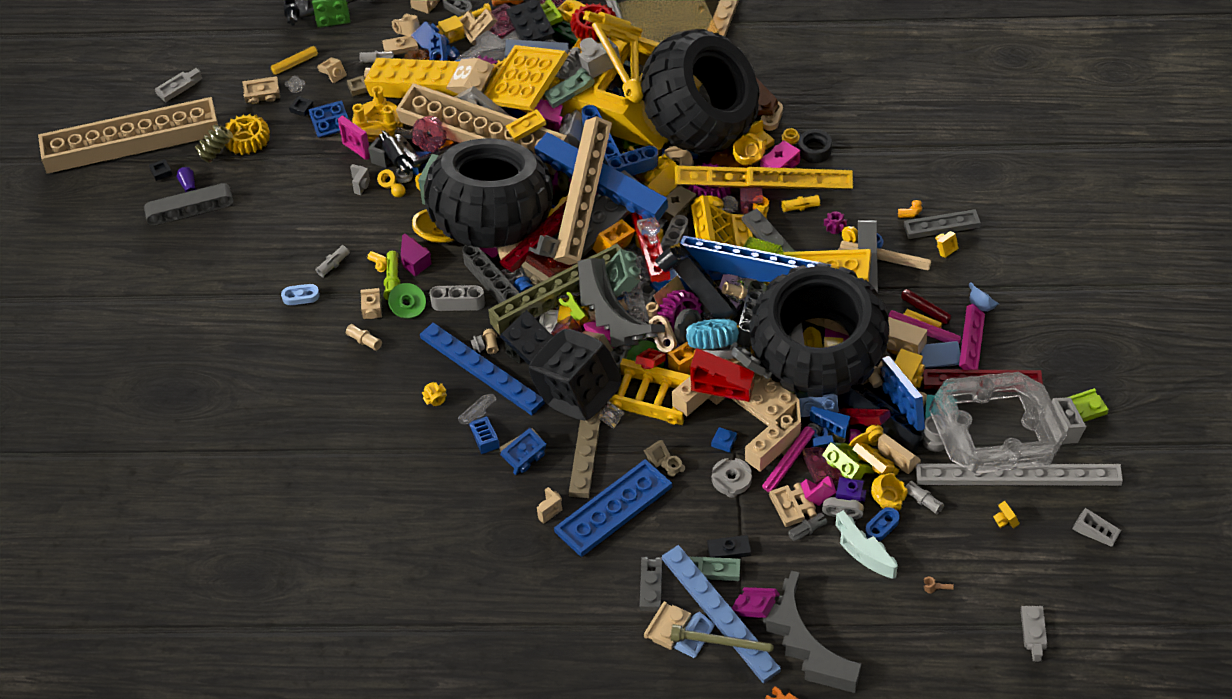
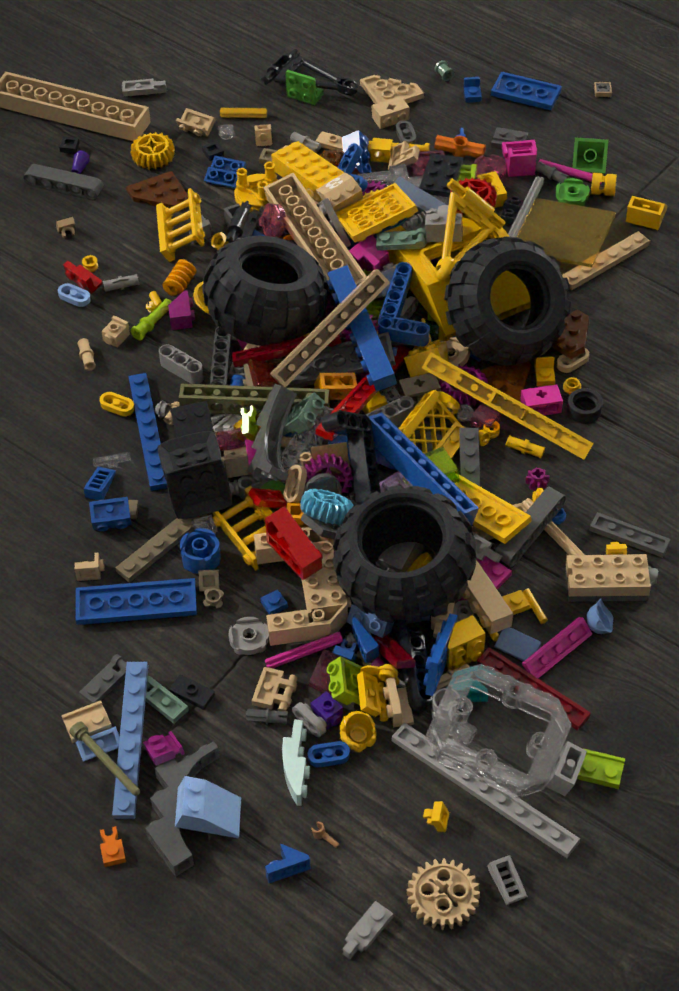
camera: 35 degrees right, 0 degrees up
olive piece [195,124,233,163] -> none
dark pink tile [338,116,370,160] -> none
bright green dish [388,283,426,319] -> none
tan piece [392,14,420,37] -> none
yellow gear [422,382,447,406] -> none
yellow plate [506,109,547,142] -> none
dark grey panel [529,235,559,258] -> none
clear plate [637,217,660,244] -> none
tan pin [722,282,747,300] -> none
dark grey plate [730,347,772,379] -> none
yellow hair [732,133,766,165] -> none
dark pink panel [800,476,836,506] -> none
dark pink axle [888,310,961,343] -> none
light orange arm [898,200,923,218] -> none
dark red axle [901,289,951,324] -> none
light grey pin [906,481,944,515] -> none
none -> tan tile [56,217,75,238]
none -> red bracket [63,261,103,294]
none -> yellow bush [82,255,98,272]
none -> yellow plate [100,392,135,416]
none -> reddish brown plate [126,171,189,208]
none -> yellow fence [156,188,205,262]
none -> light orange piece [162,259,197,296]
none -> light blue slope [175,776,241,838]
none -> blue brick [180,528,221,574]
none -> blue slope [265,844,311,883]
none -> tan gear [407,858,480,930]
none -> tan piece [565,554,658,602]

